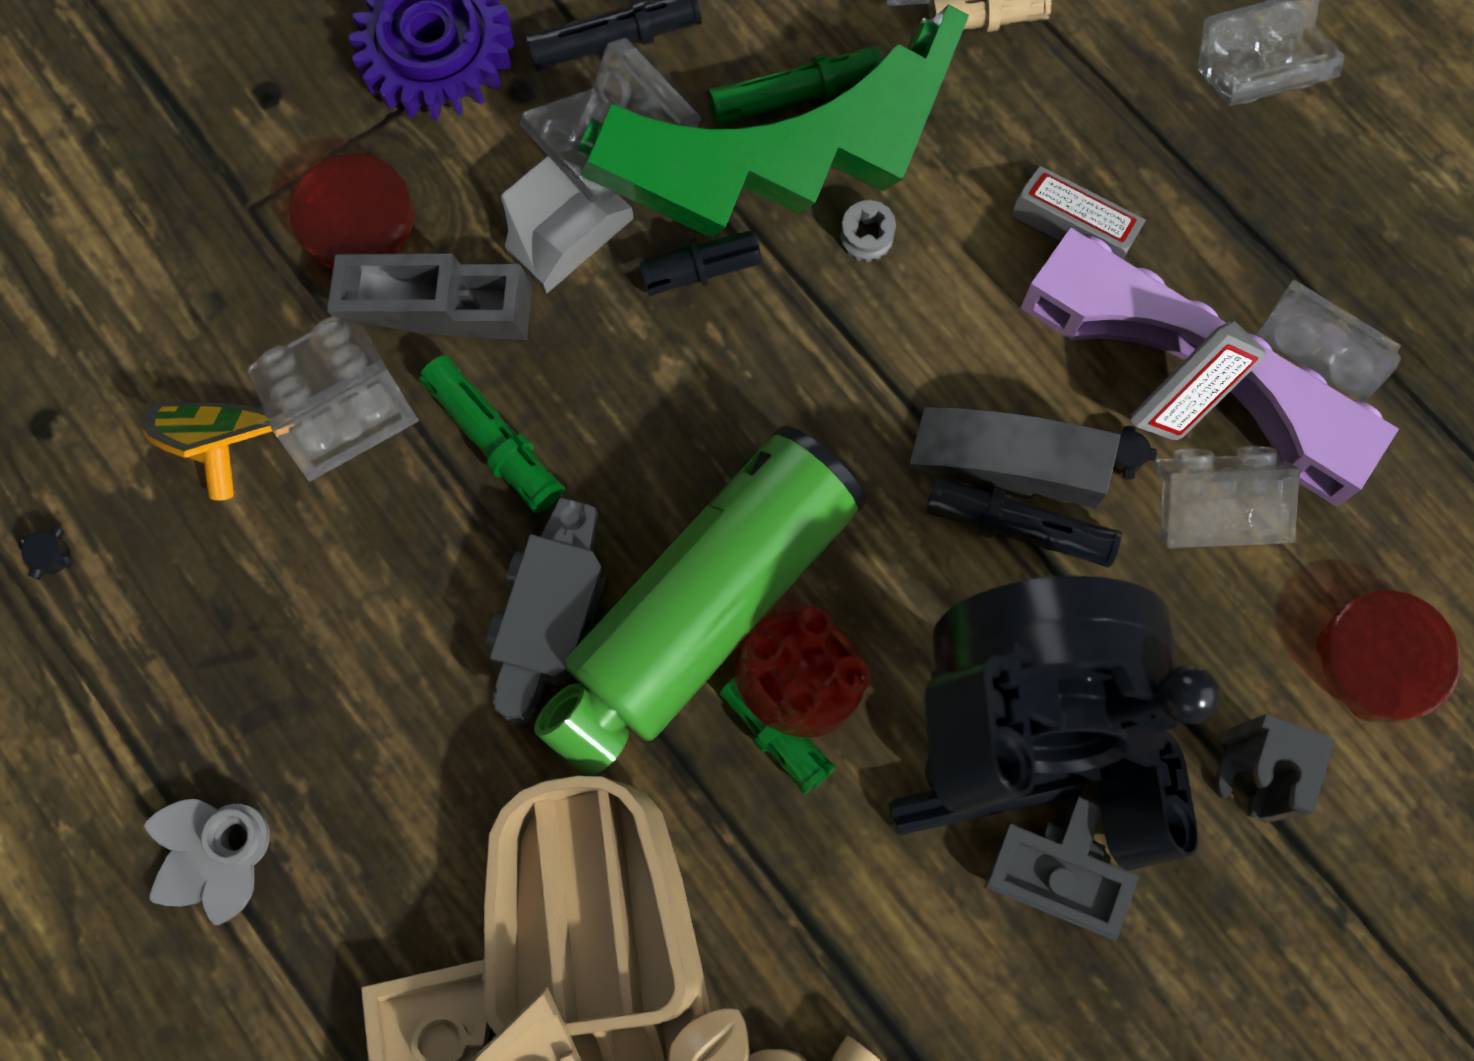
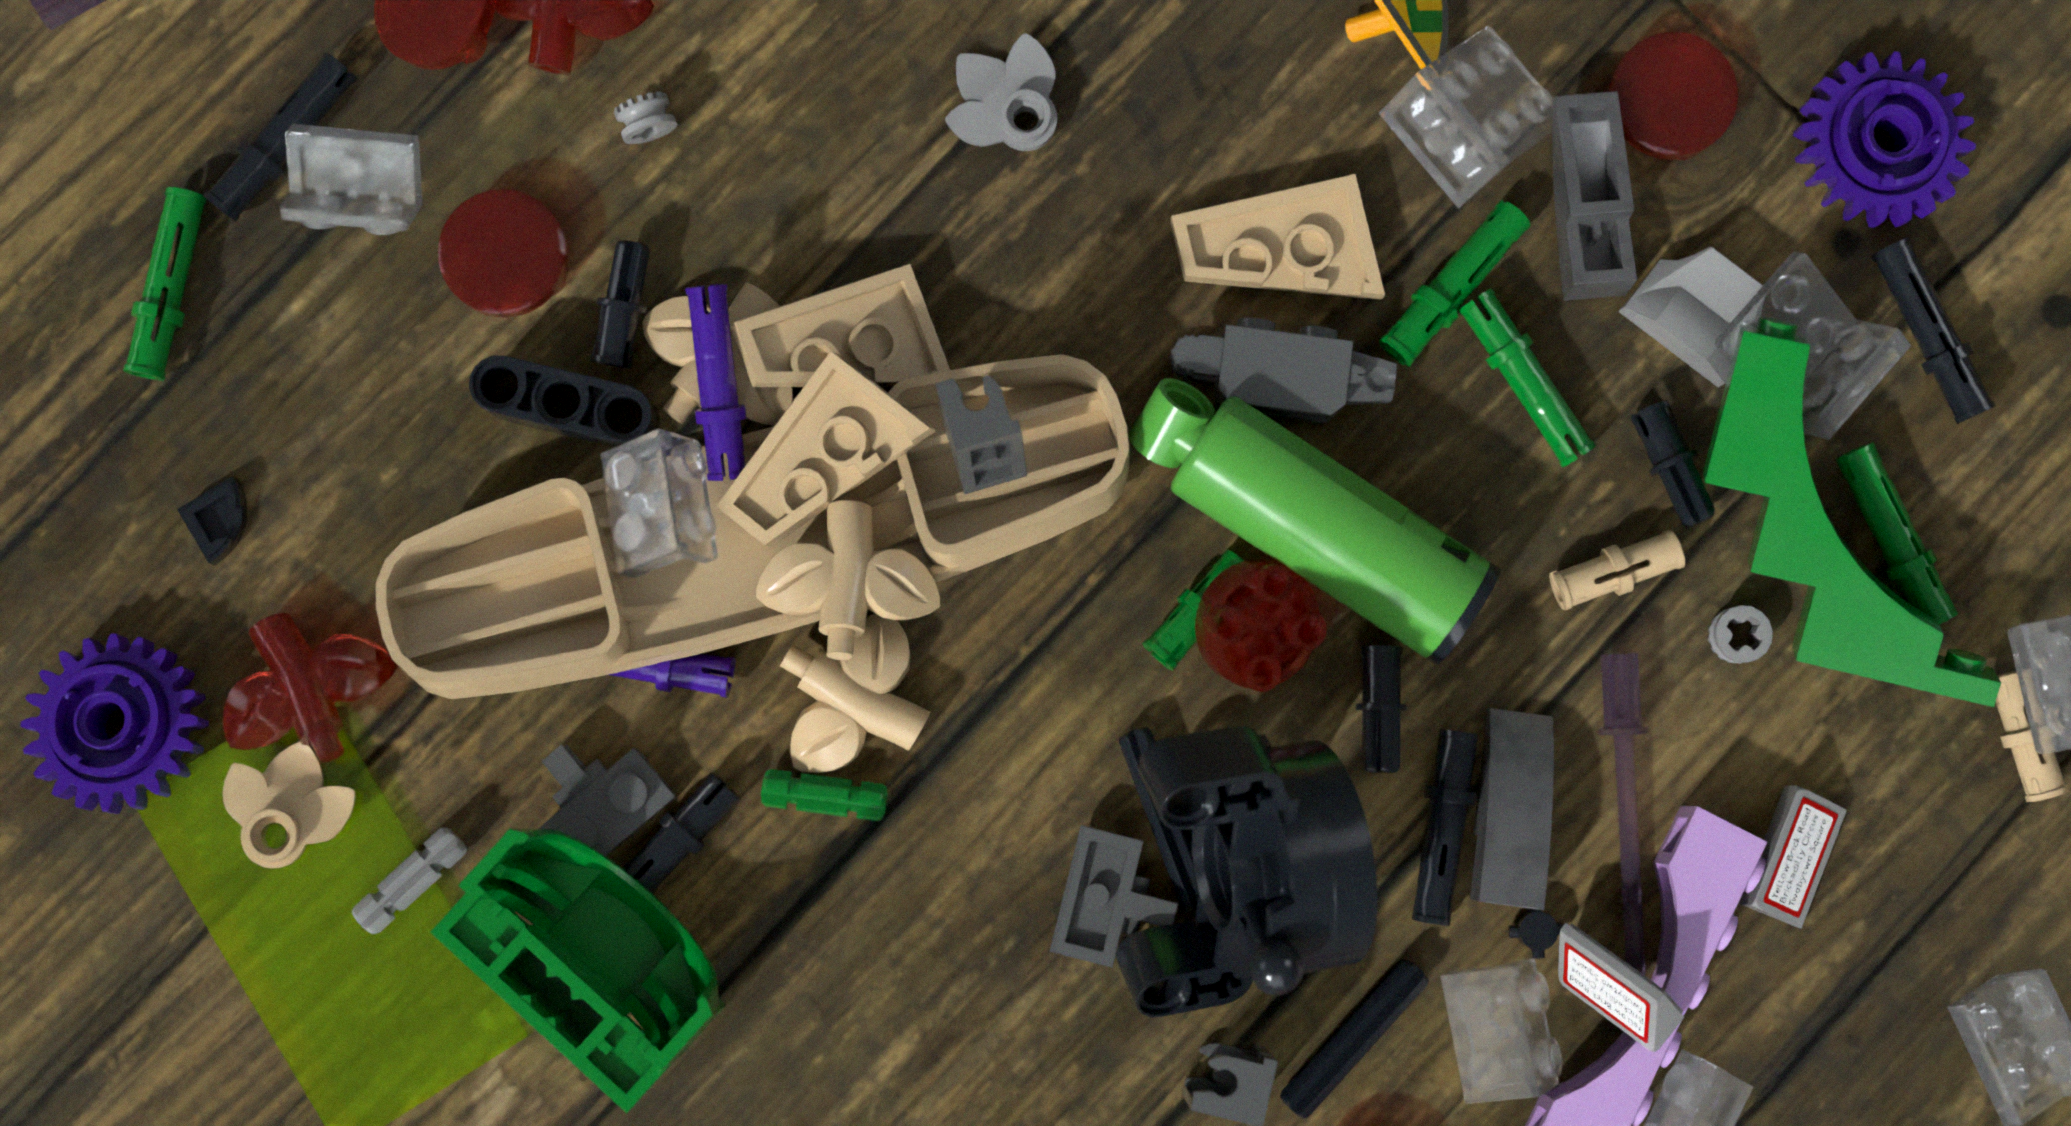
camera: 75 degrees right, 10 degrees up
none -> dark grey hinge [935,376,1027,494]
none -> tan wing [1170,174,1385,300]
none -> black axle [1280,958,1429,1119]
none -> black axle [1356,645,1407,773]
none -> green pin [1457,287,1597,468]
none -> tan pin [1549,530,1685,611]
none -> clear purple piece [1597,653,1649,976]

